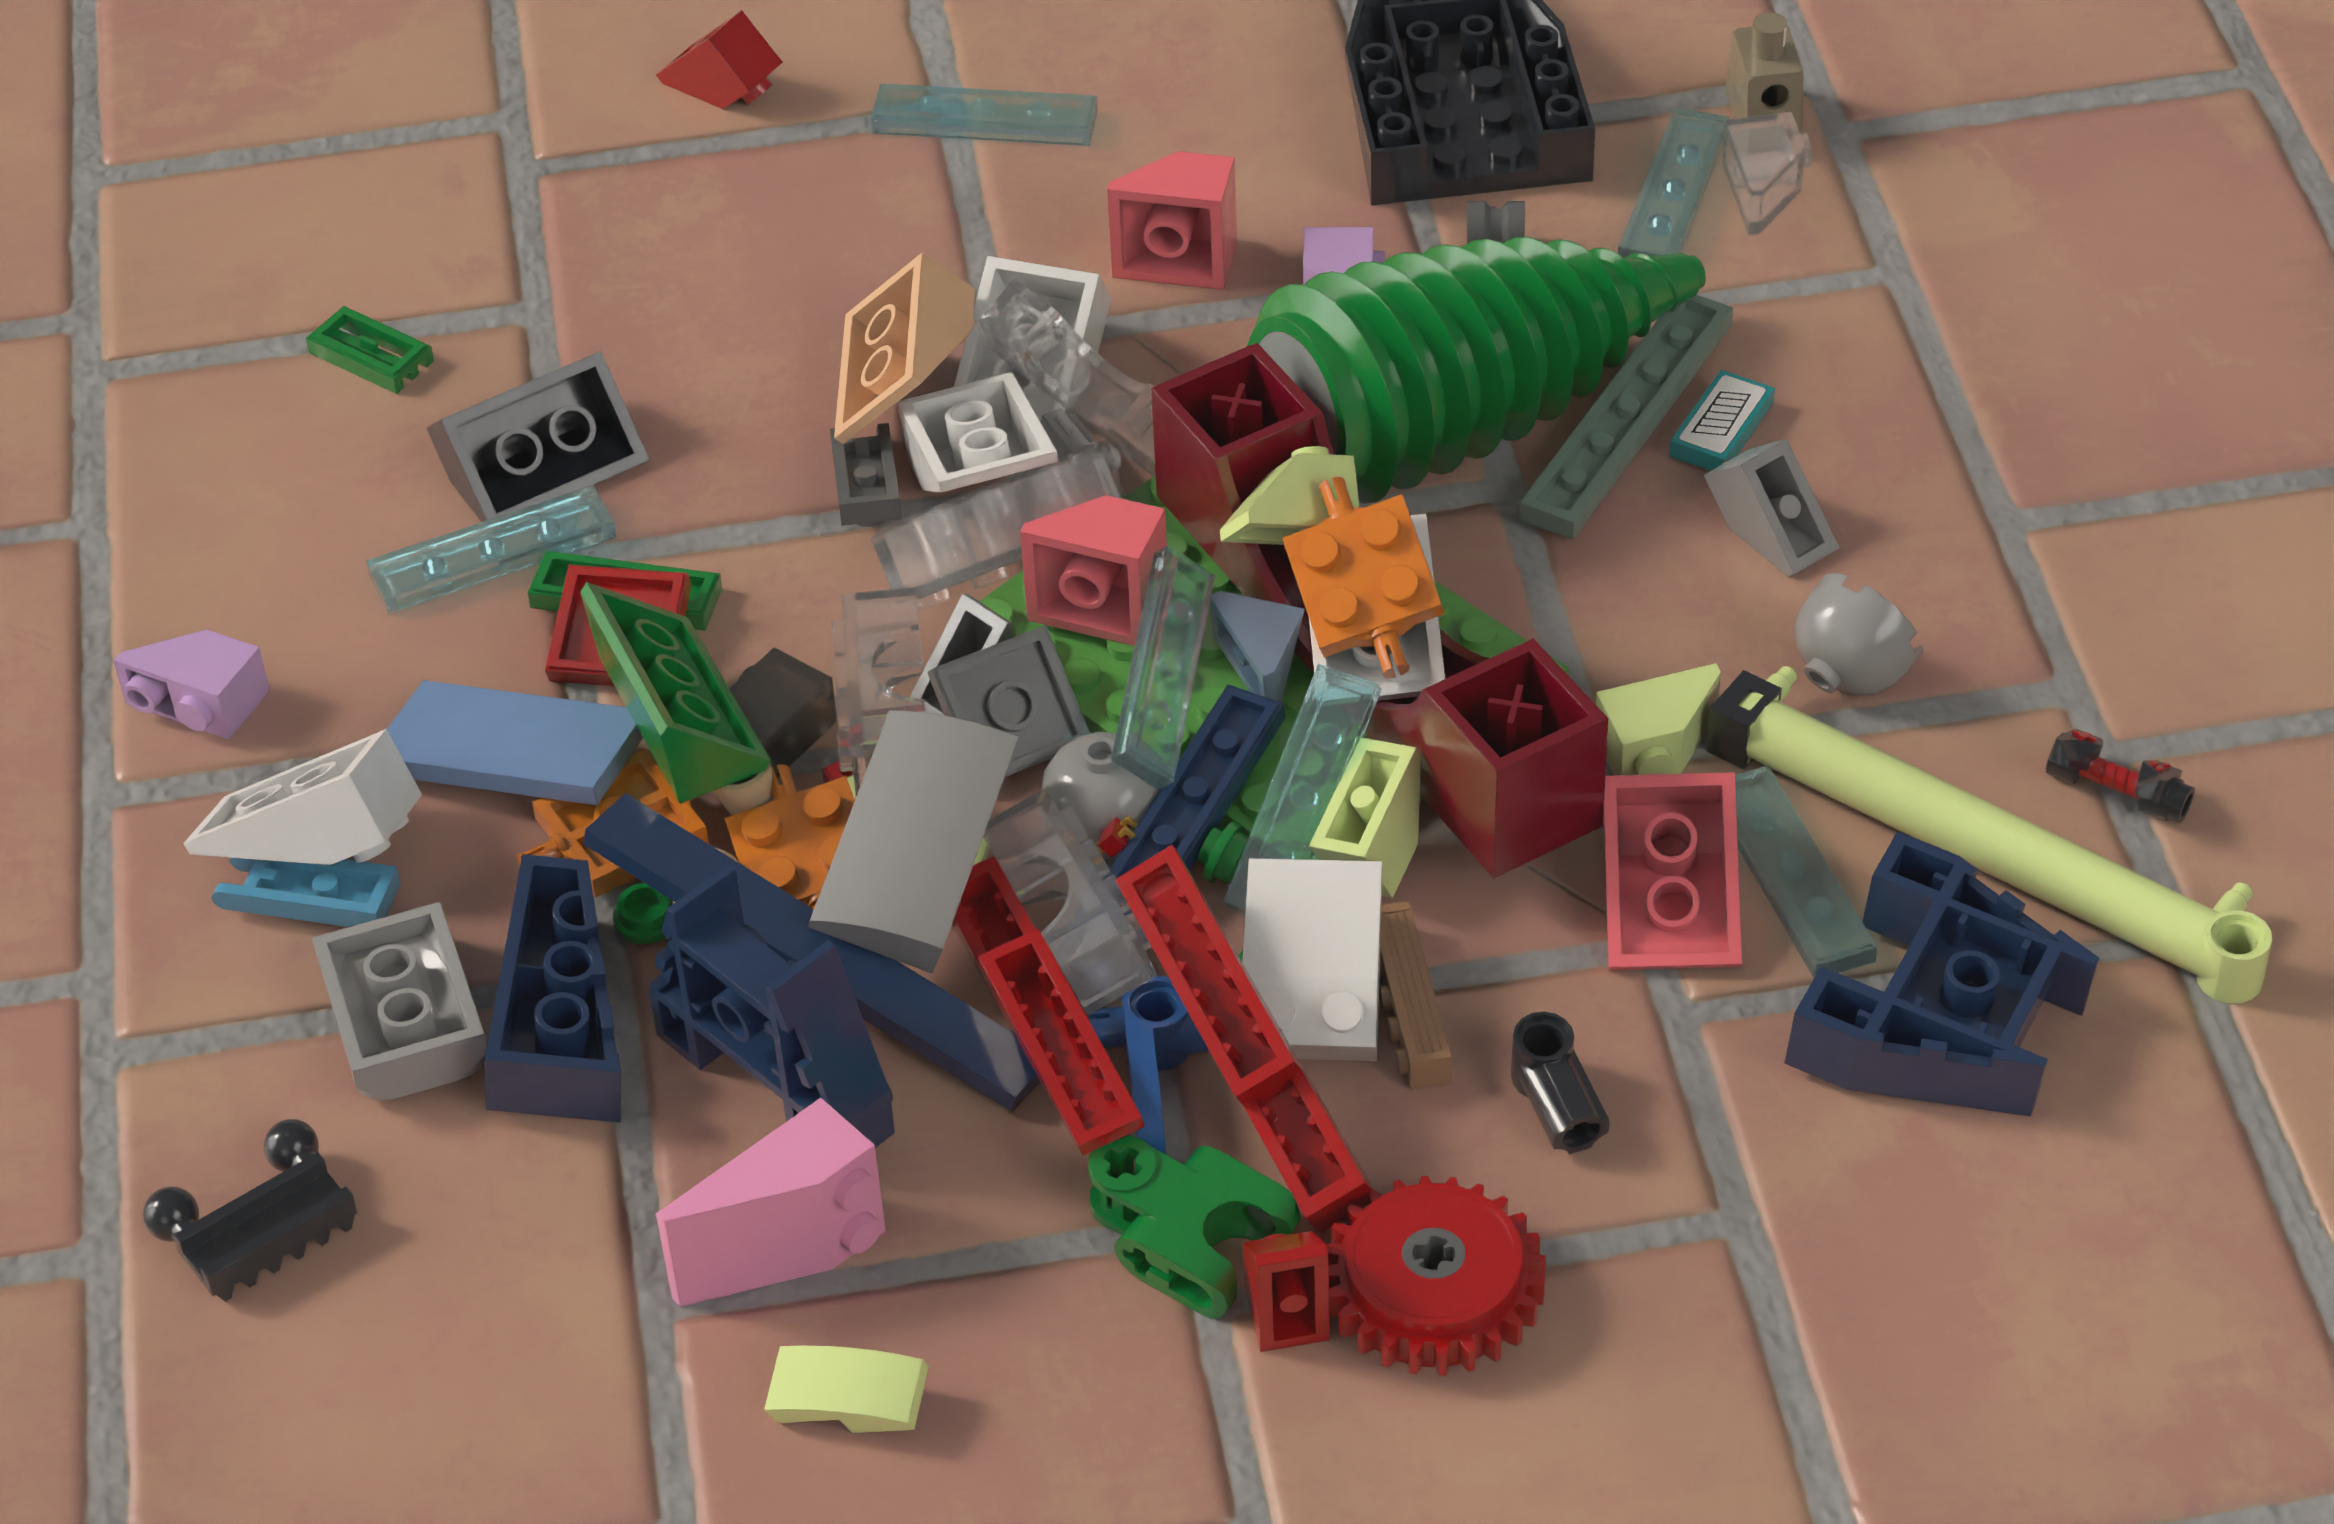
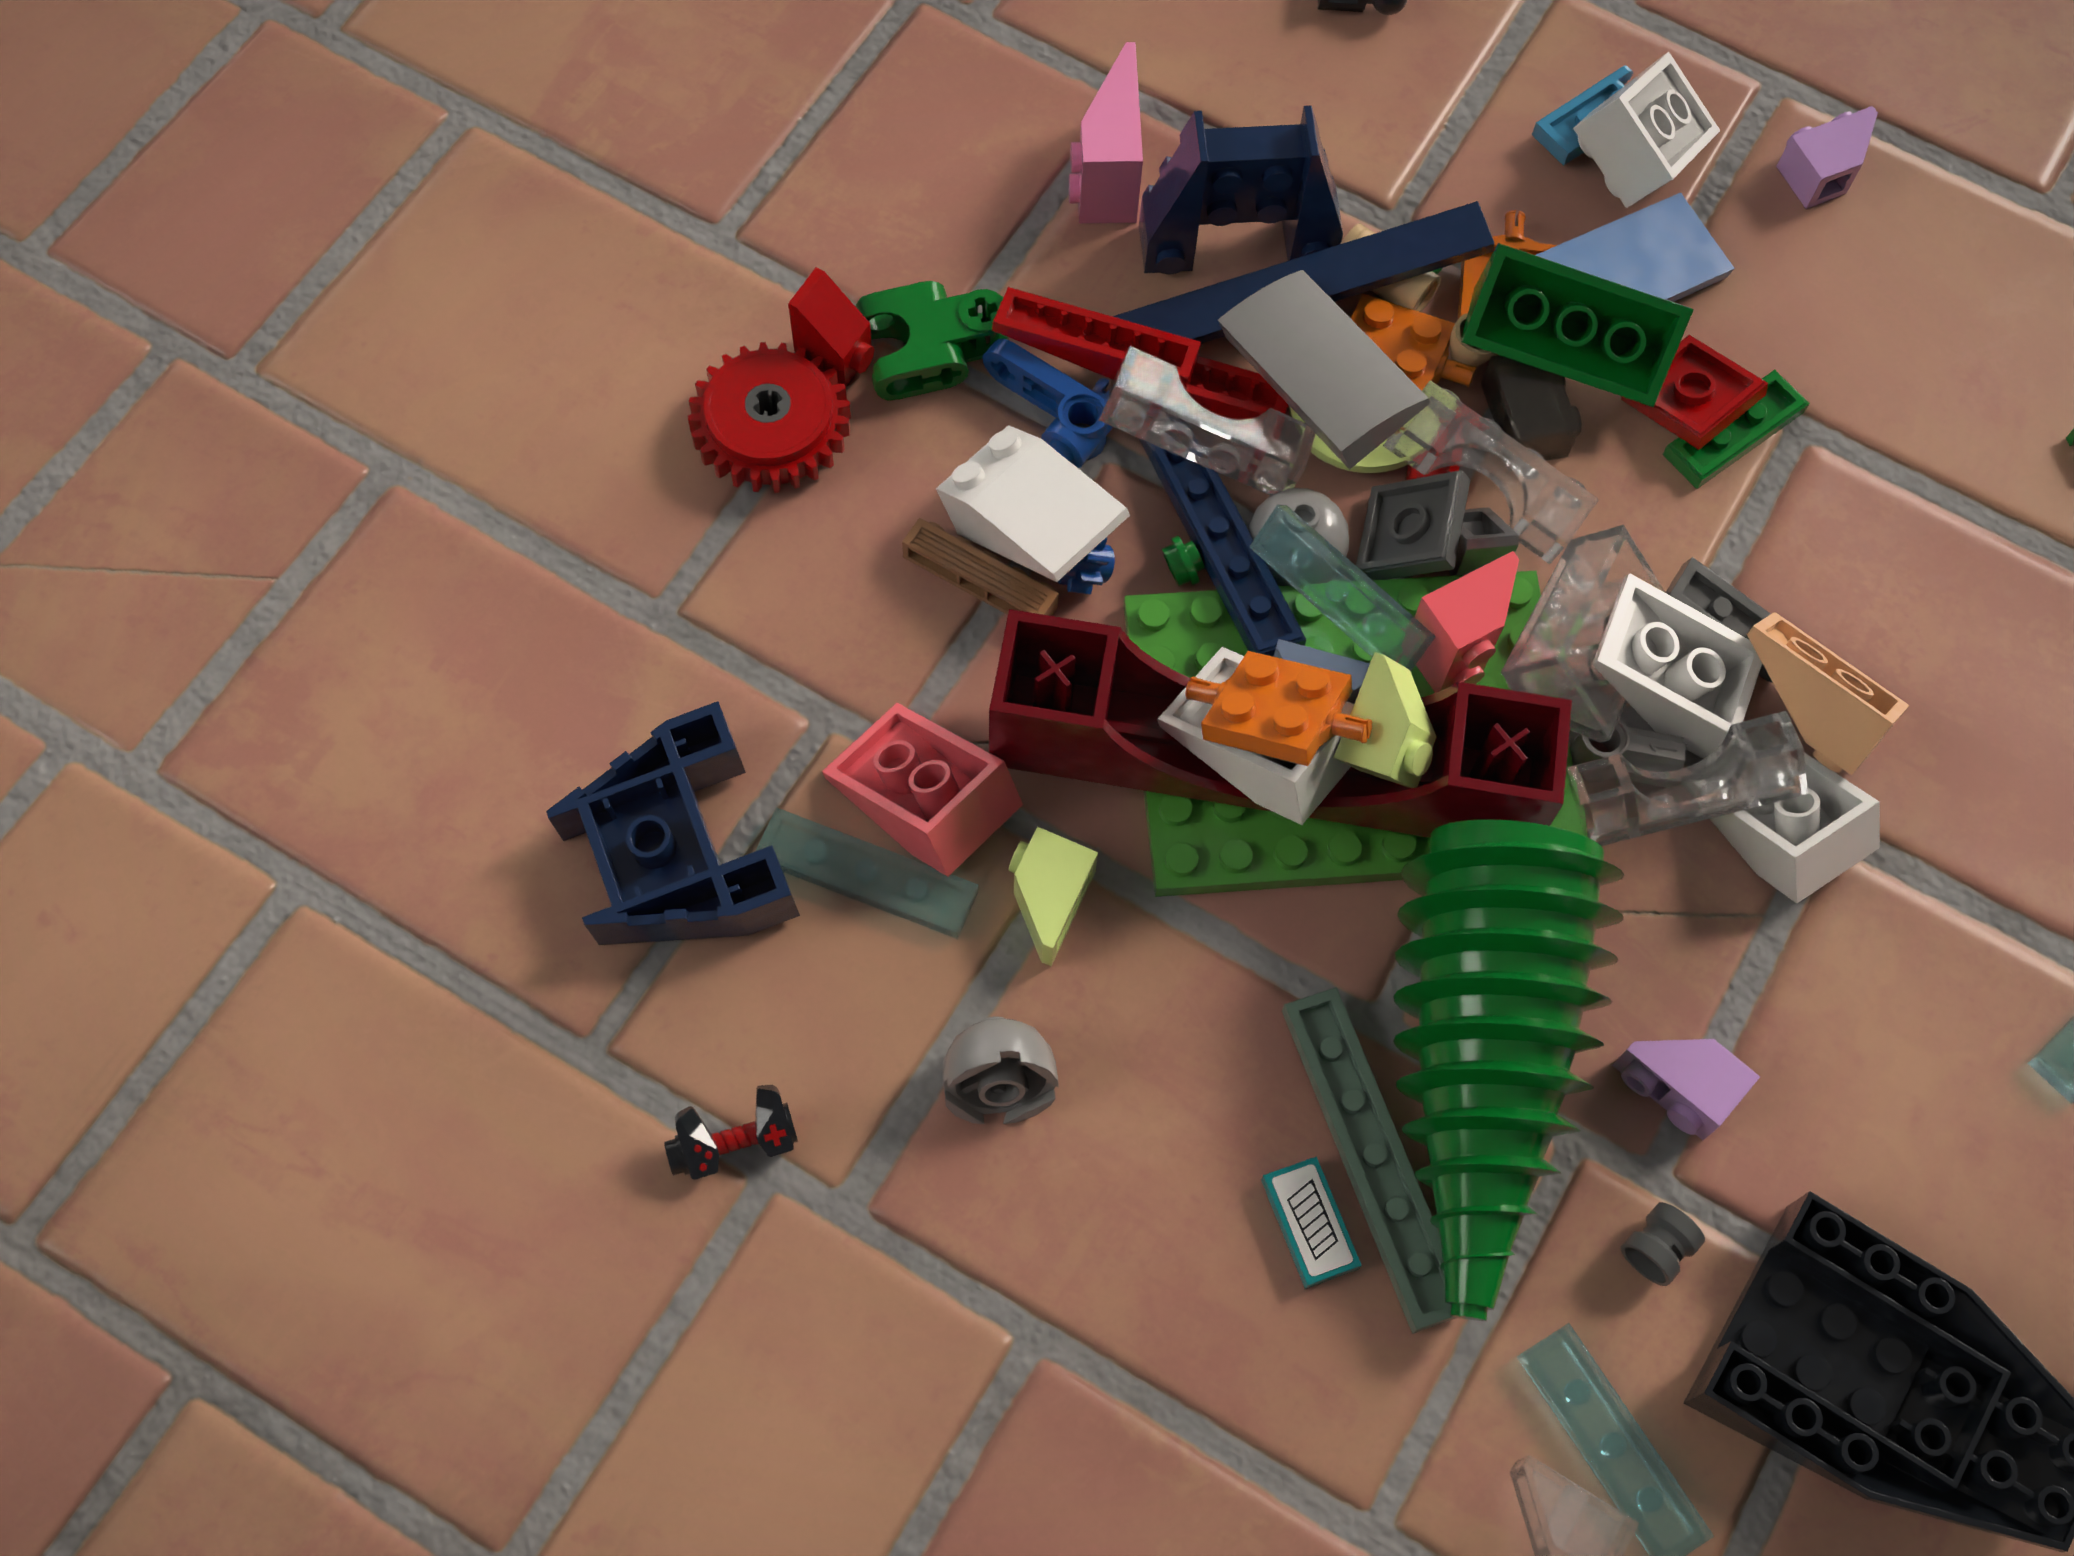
camera: 125 degrees right, 20 degrees up
light grey slope [312,902,487,1101] -> none
clear light blue tile [366,485,617,614] -> none
slope [426,351,650,531] -> none
dark blue wedge [485,854,621,1123] -> none
yellowish green slope [764,1345,929,1433] -> none
red piece [1072,815,1138,875] -> none
coral slope [1107,151,1237,290] -> none
red slope [1115,845,1374,1234] -> none
clear light blue tile [1223,664,1382,913] -> none
yellowish green slope [1309,737,1421,898] -> none
black piece [1511,1011,1610,1155] -> none
light grey slope [1704,439,1839,576] -> none
yellowish green piece [1707,666,2273,1004] -> none

